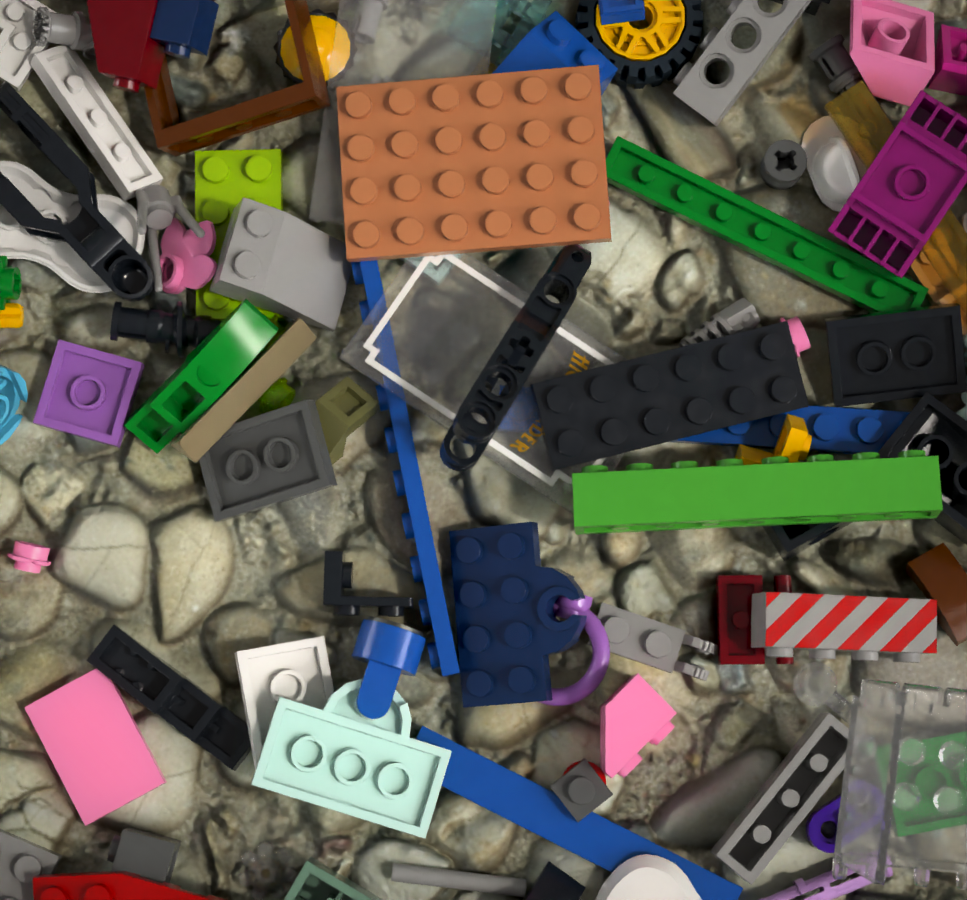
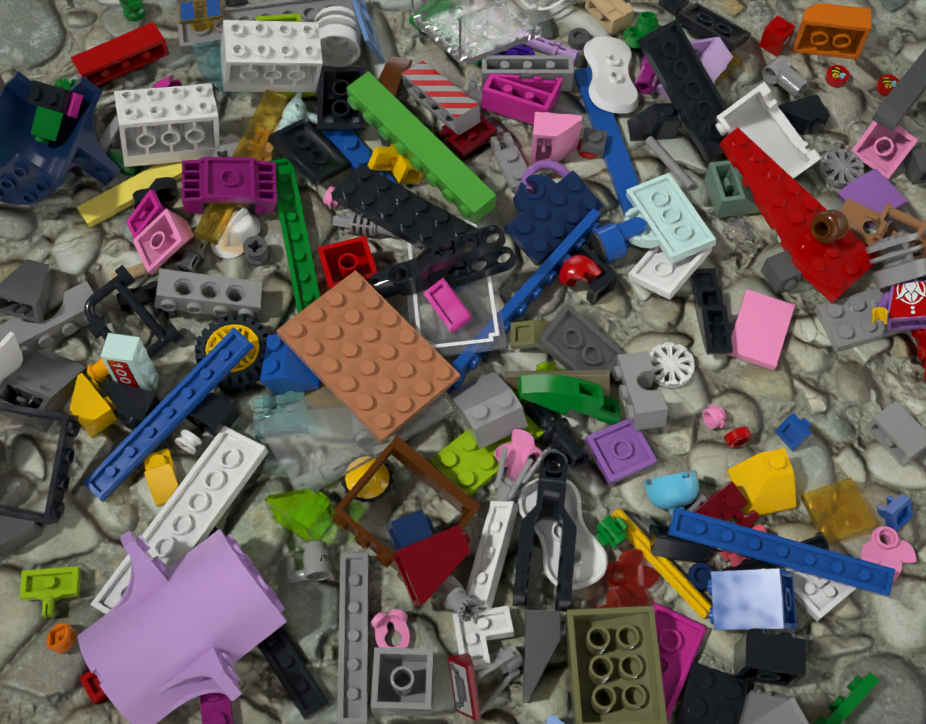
camera: 130 degrees left, 20 degrees down
none -> red brick [317,235,378,291]
none -> dark pink tile [423,278,473,334]
none -> dark pink wedge [481,73,563,125]
none -> red hair [559,255,603,287]
none -> light grey arch [613,351,668,431]
none -> white wheel [649,342,695,388]

